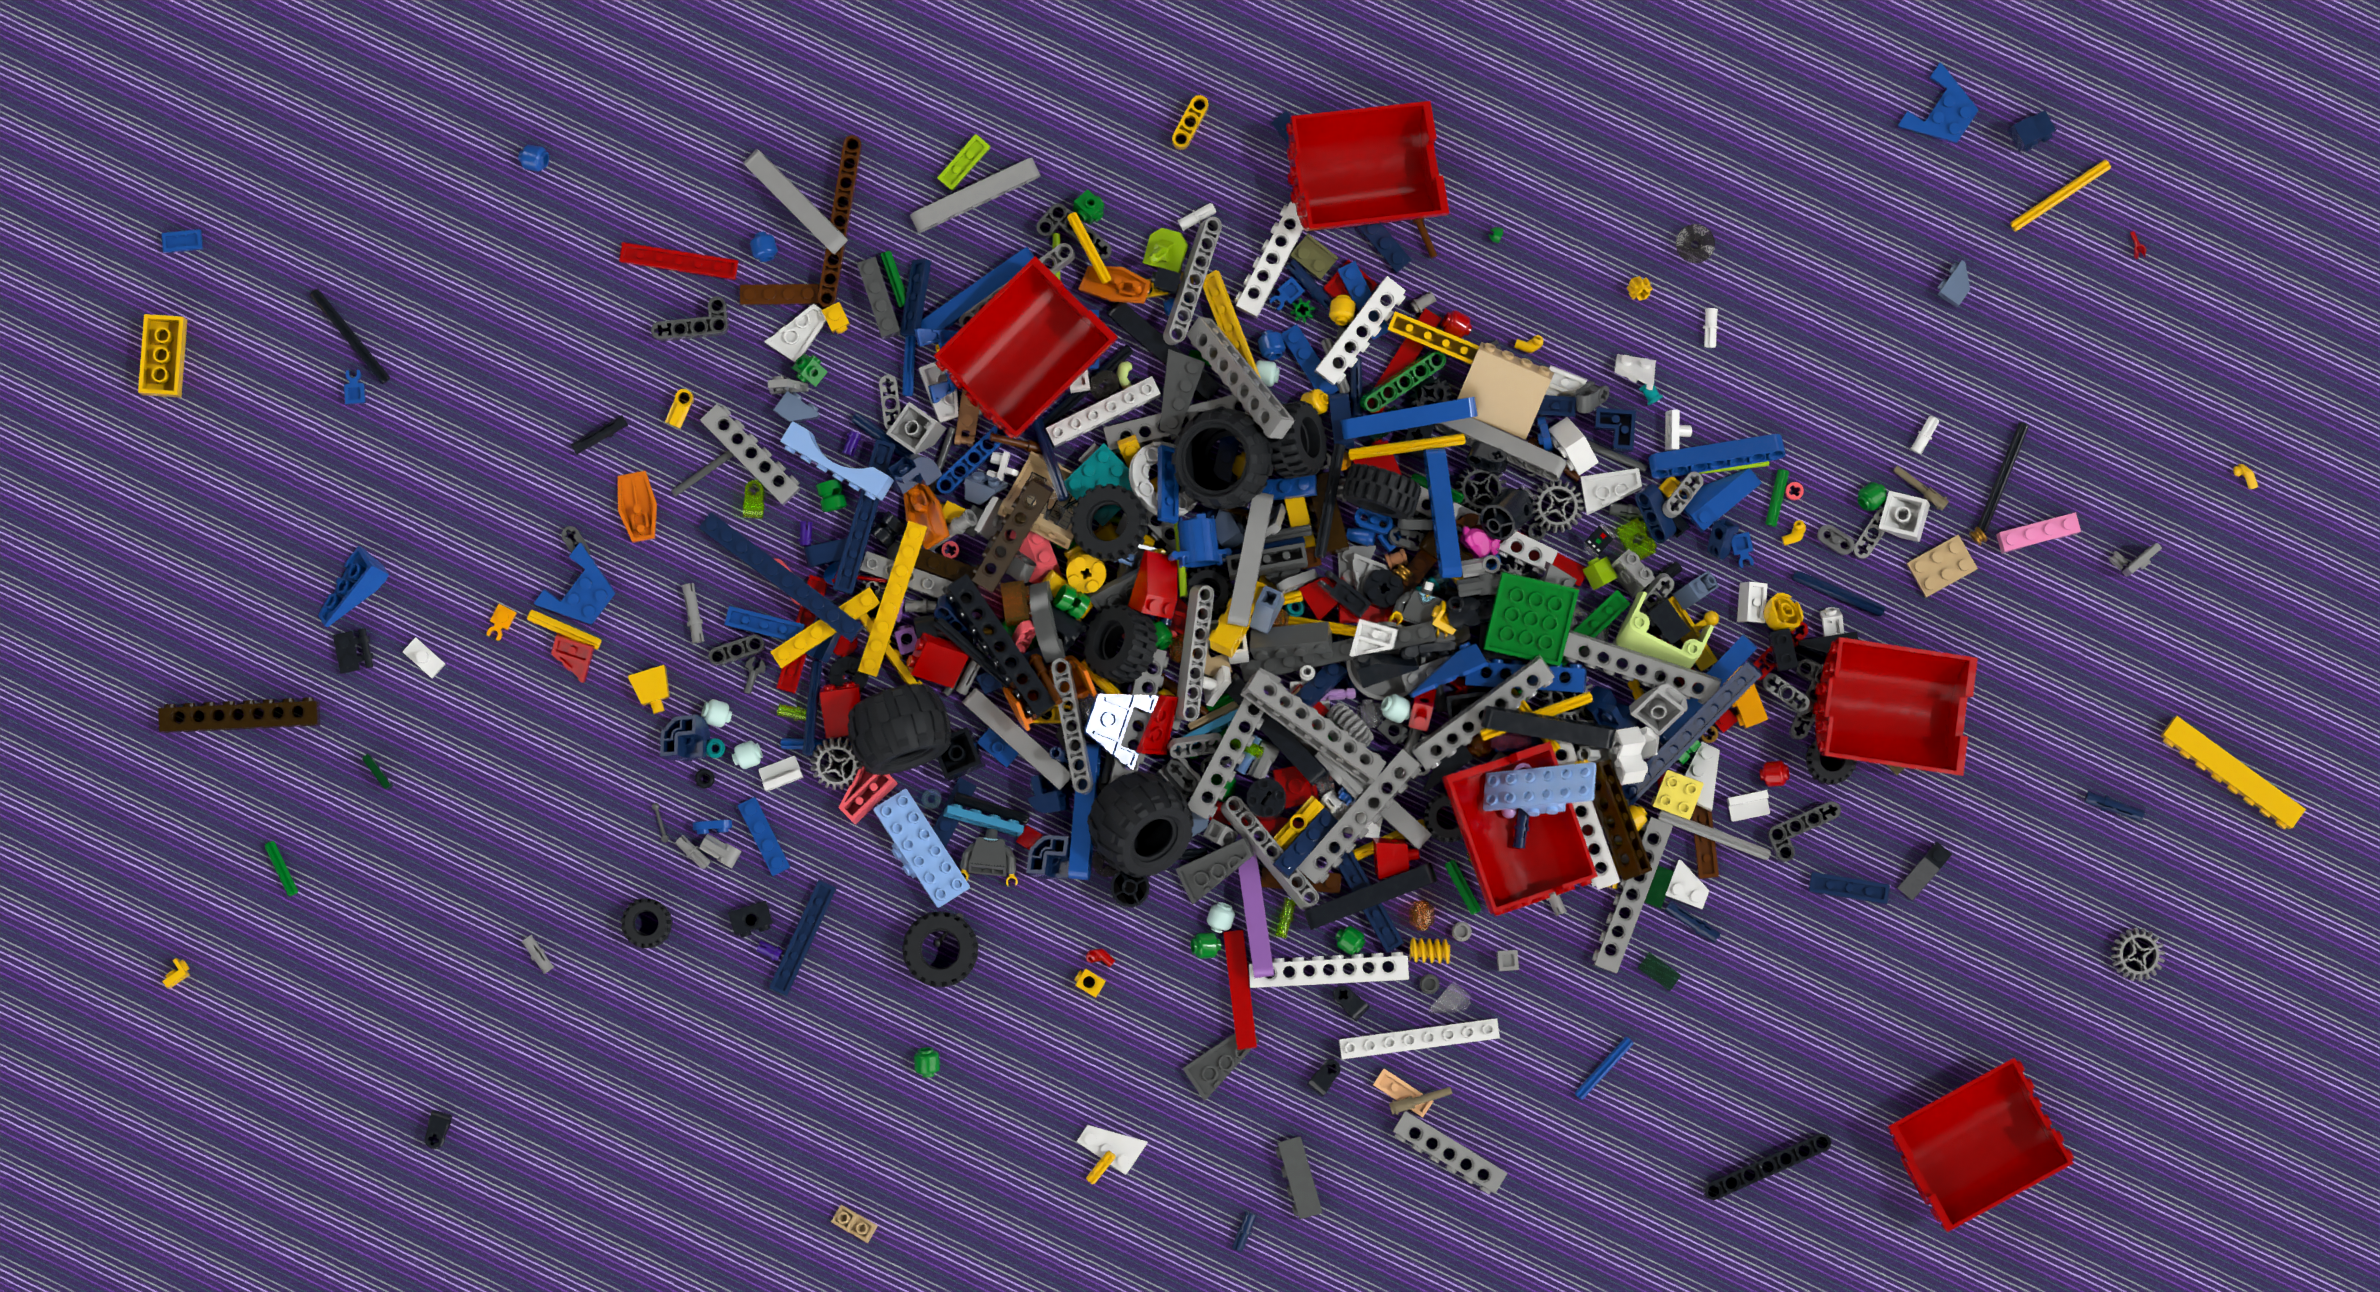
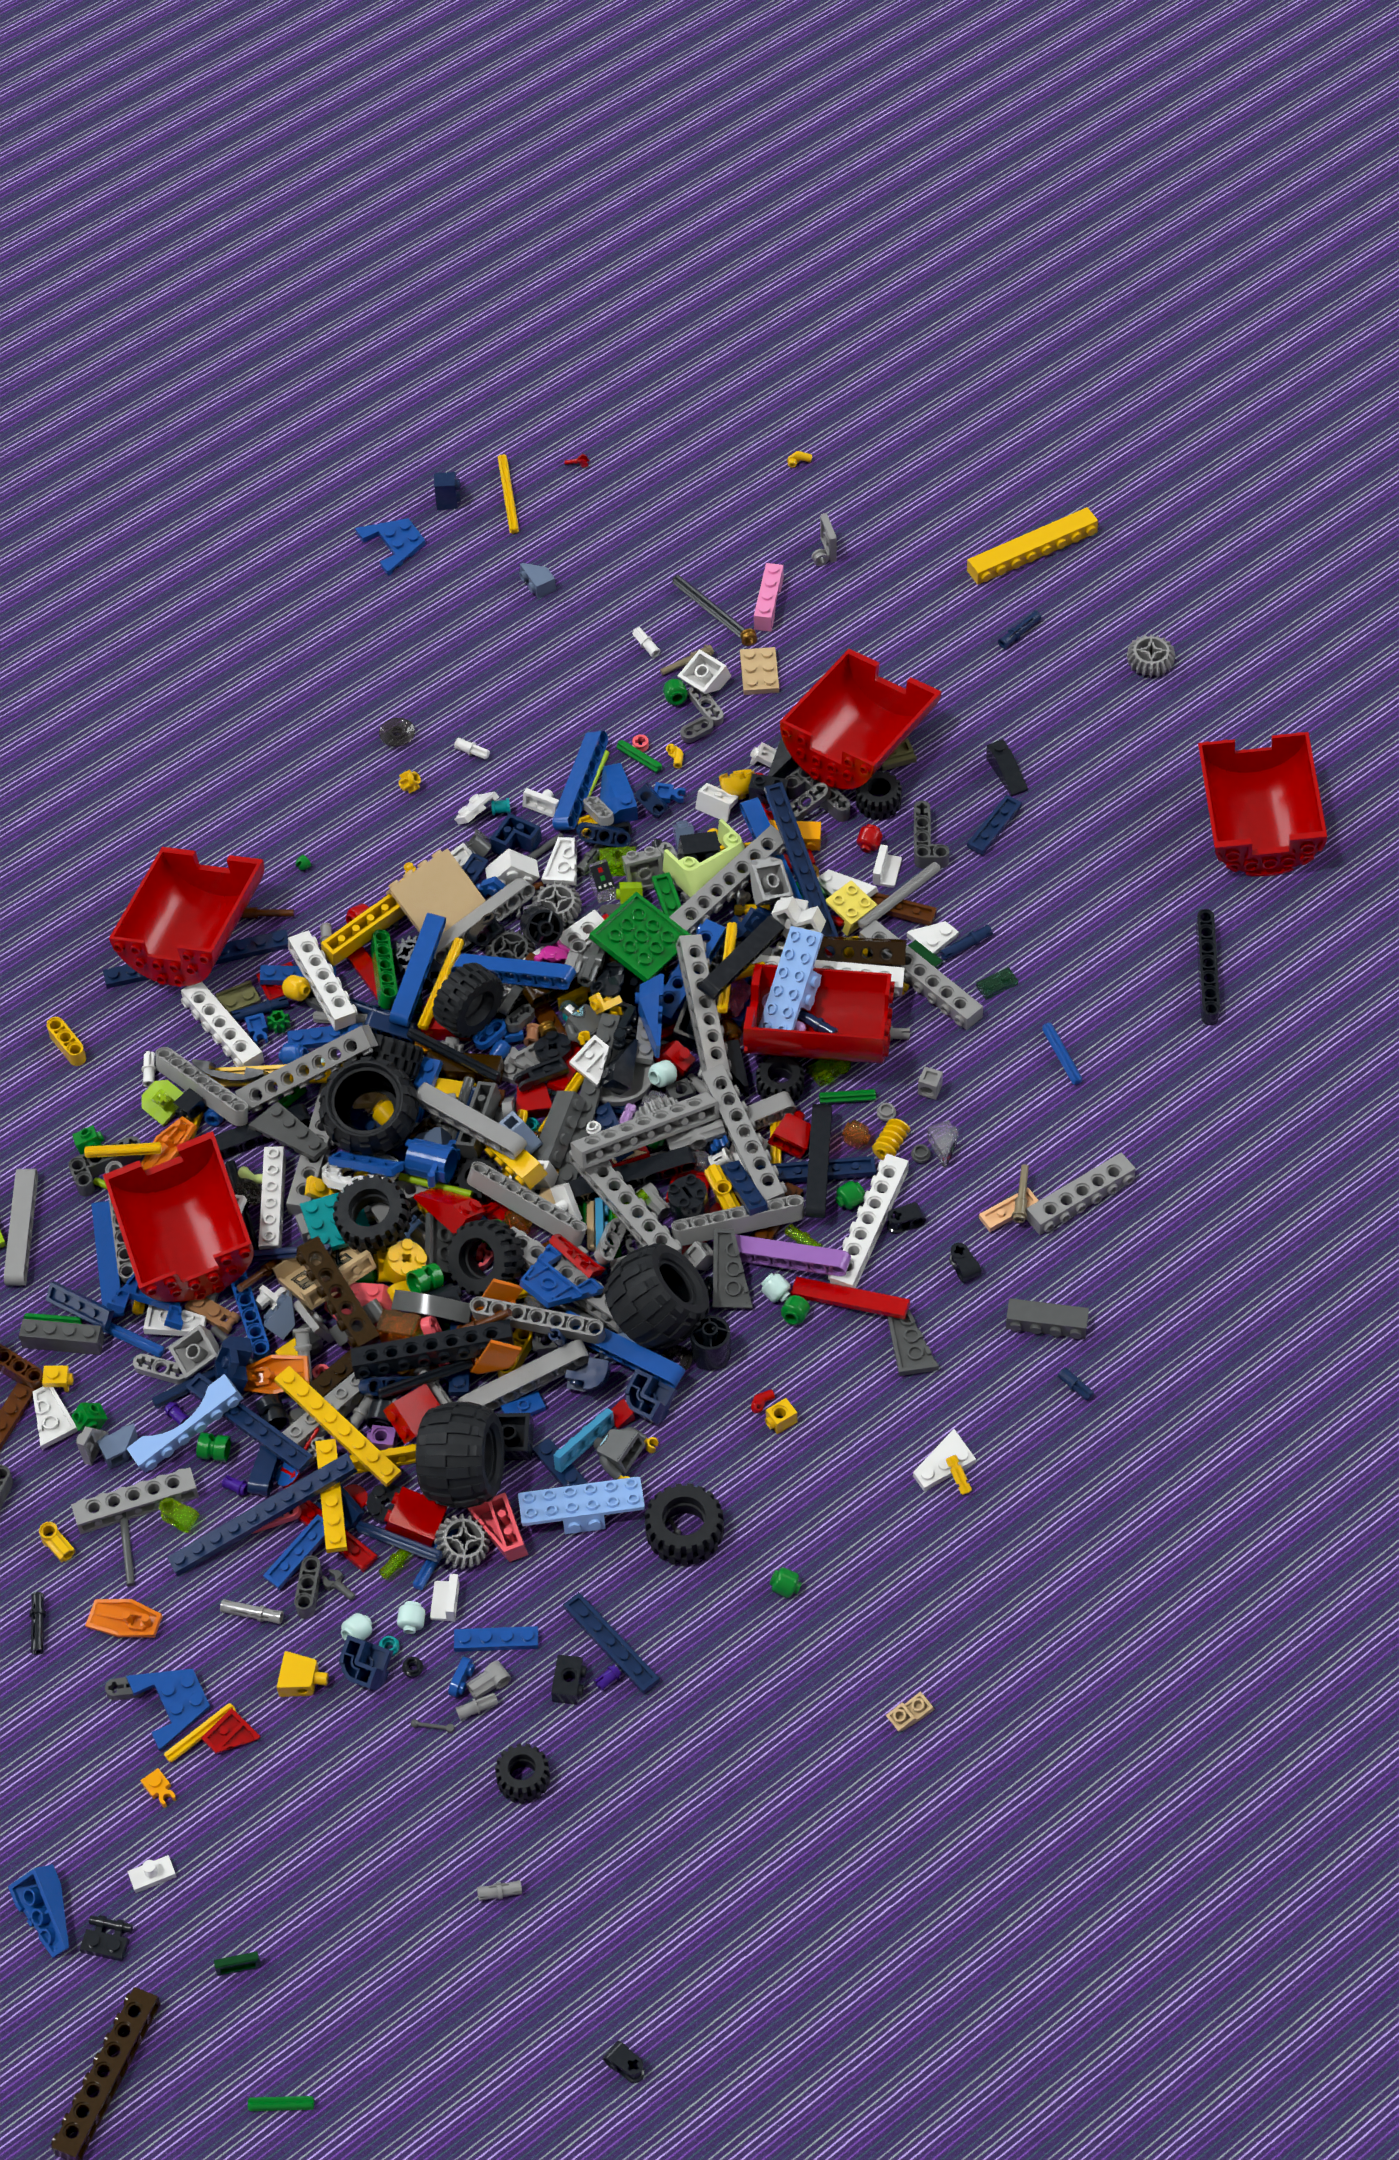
camera: 60 degrees left, 30 degrees down
clear light blue plate [922,789,942,809] -> none
black axle [954,792,1030,824] -> none
white brick [1339,1019,1500,1059] -> none
dark blue axle [1792,570,1885,616] -> none
none -> slope [192,1059,269,1084]

